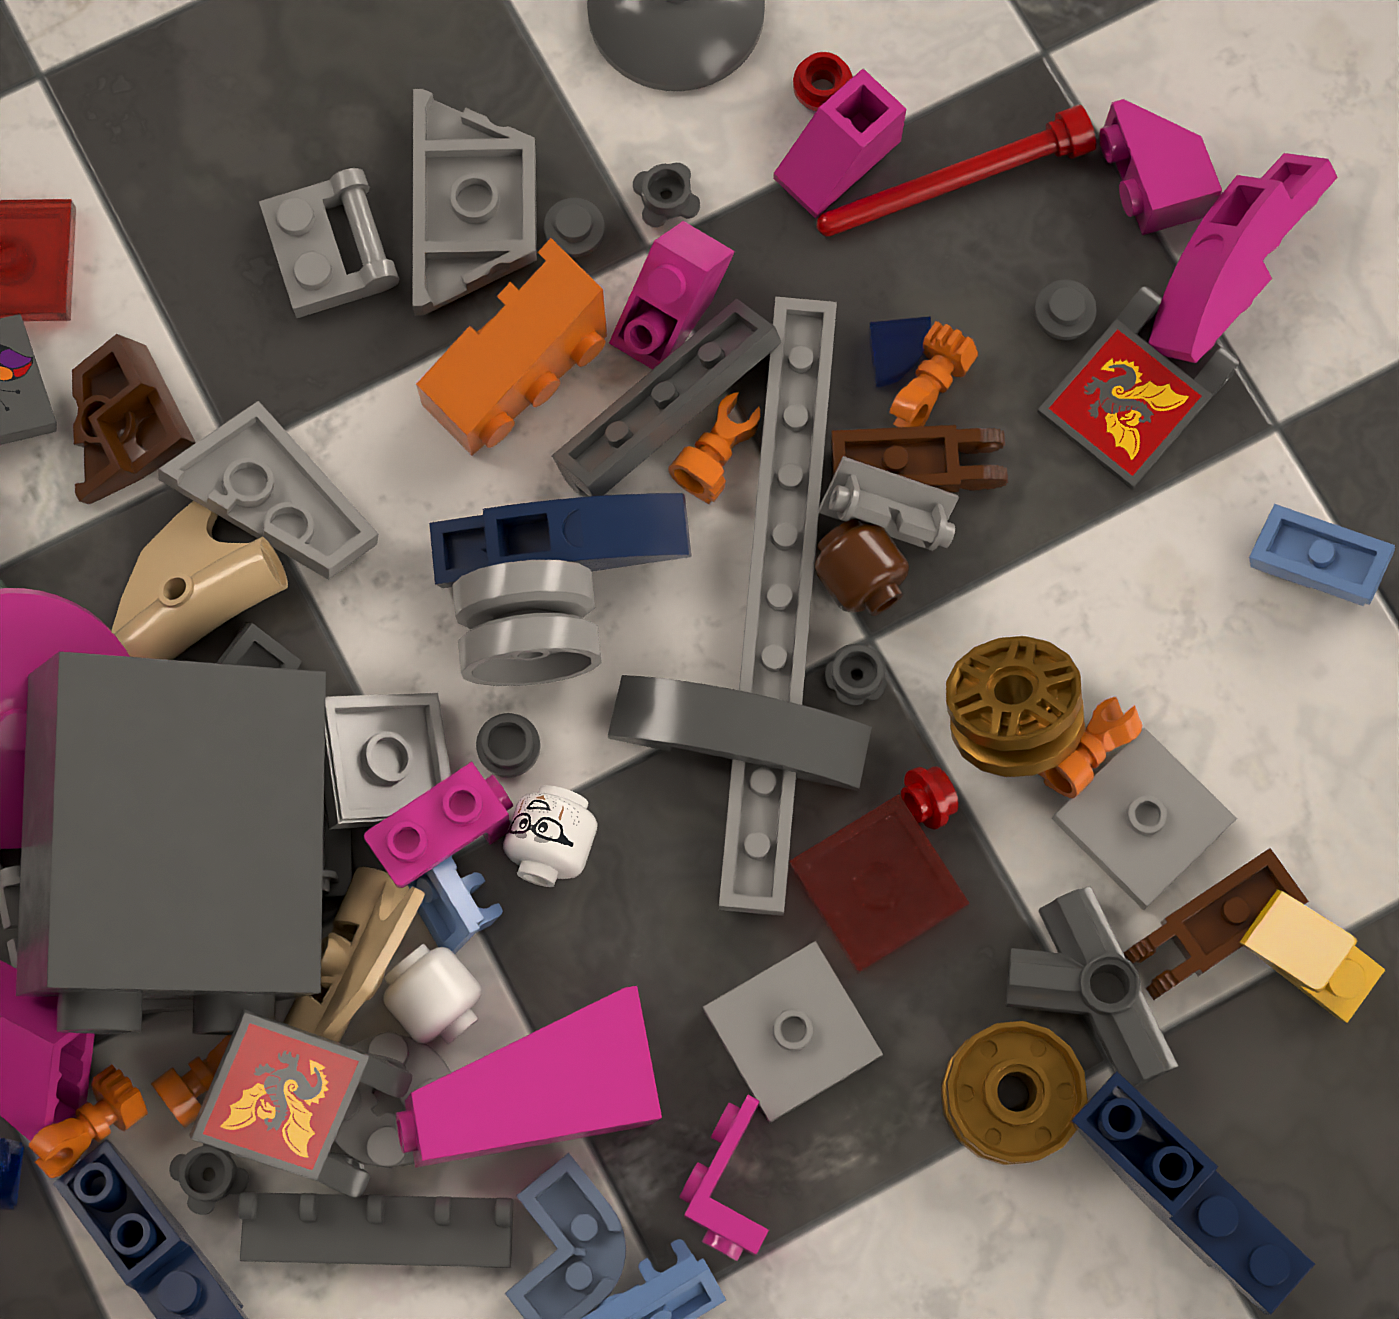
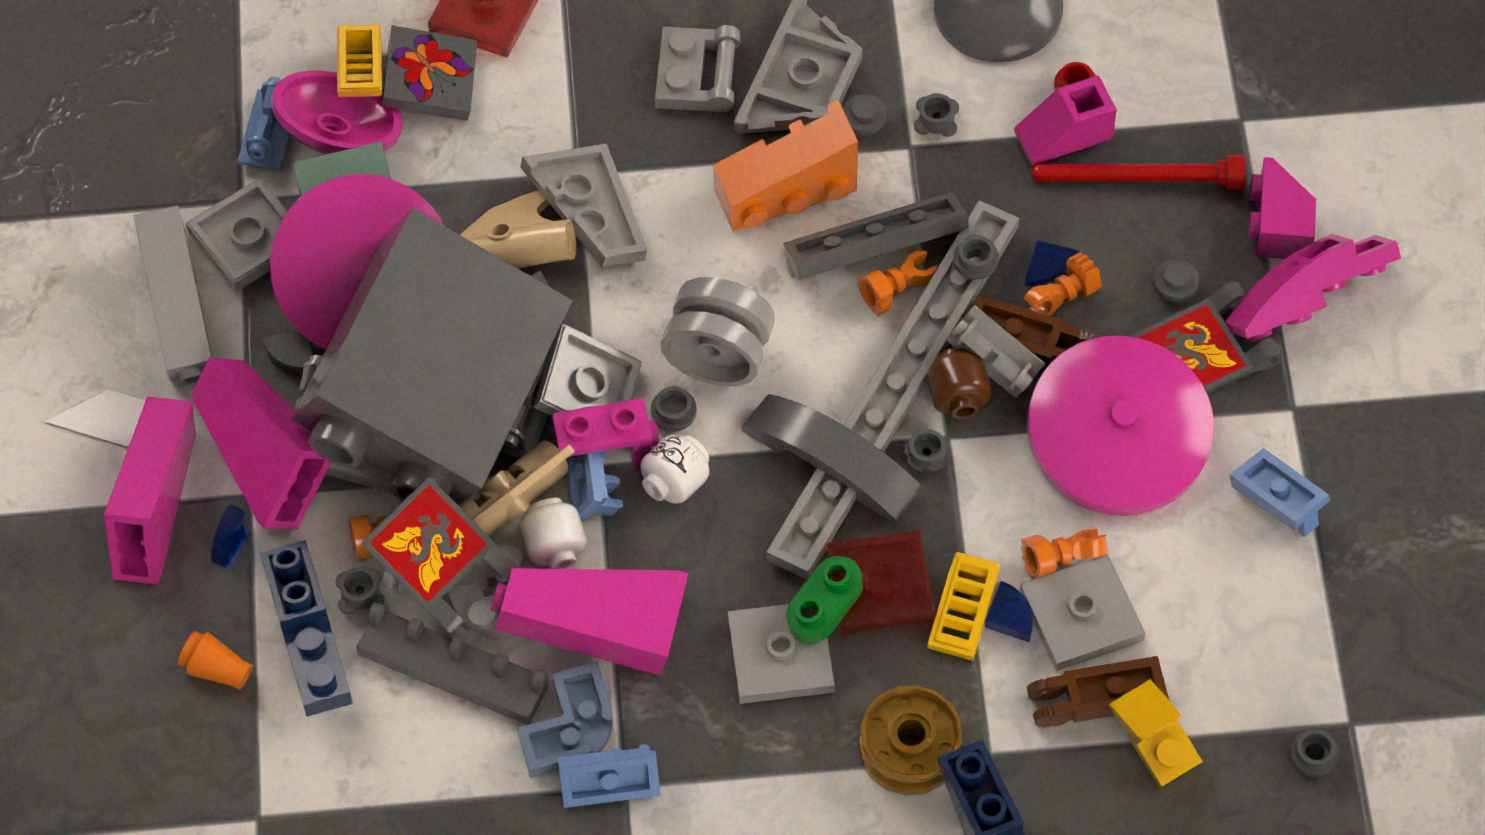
camera: 25 degrees right, 15 degrees down
orange piece [28,1064,148,1178] -> none
reddish brown slope [72,334,196,504] -> none
dark blue slope [429,493,692,588] -> none
dark pink slope [609,221,735,370] -> none
dark pink bracket [679,1095,769,1261] -> none
red plate [901,766,958,830] -> none
pearl gold wheel [946,636,1085,777] -> none
dark grey piece [1005,886,1178,1088] -> none
none -> green plate [786,556,863,643]
none -> yellow slope [927,552,1000,661]
none -> dark grey plate [953,235,999,279]
none -> clear blue tile [985,581,1033,643]
none -> dark pink dish [1027,336,1214,516]

